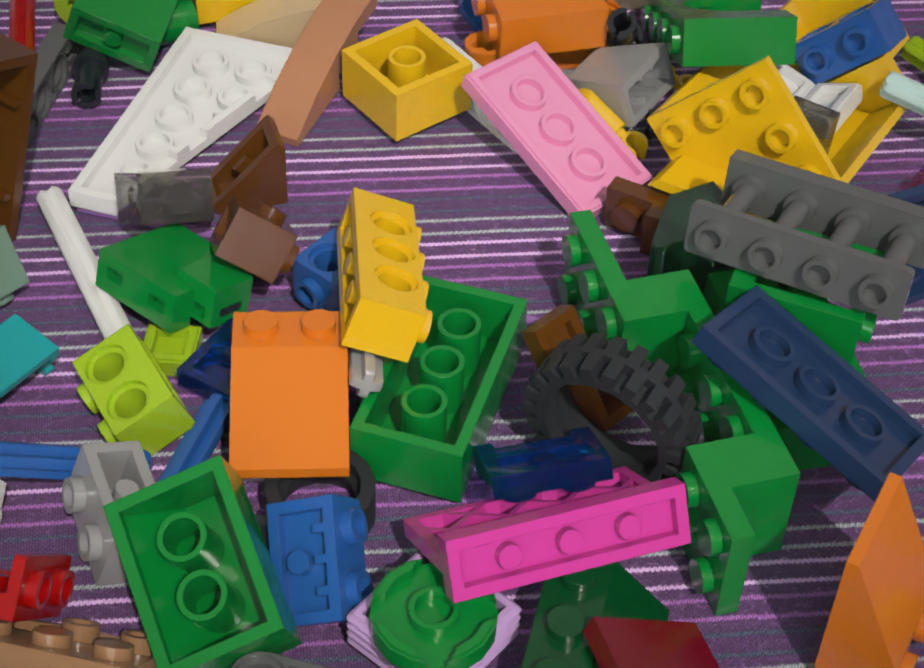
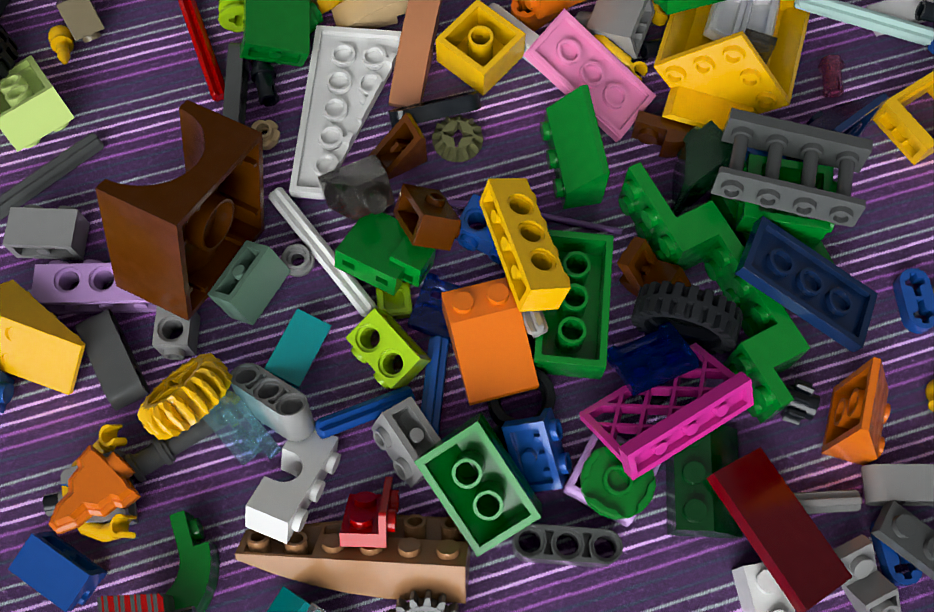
camera: 10 degrees left, 25 degrees up
none -> tan plate [251,120,280,150]
none -> light grey plate [281,244,315,277]
none -> black beam [388,91,481,128]
none -> olive gear [432,114,483,162]
none -> green slope [540,85,610,209]
none -> black gear [780,378,820,426]

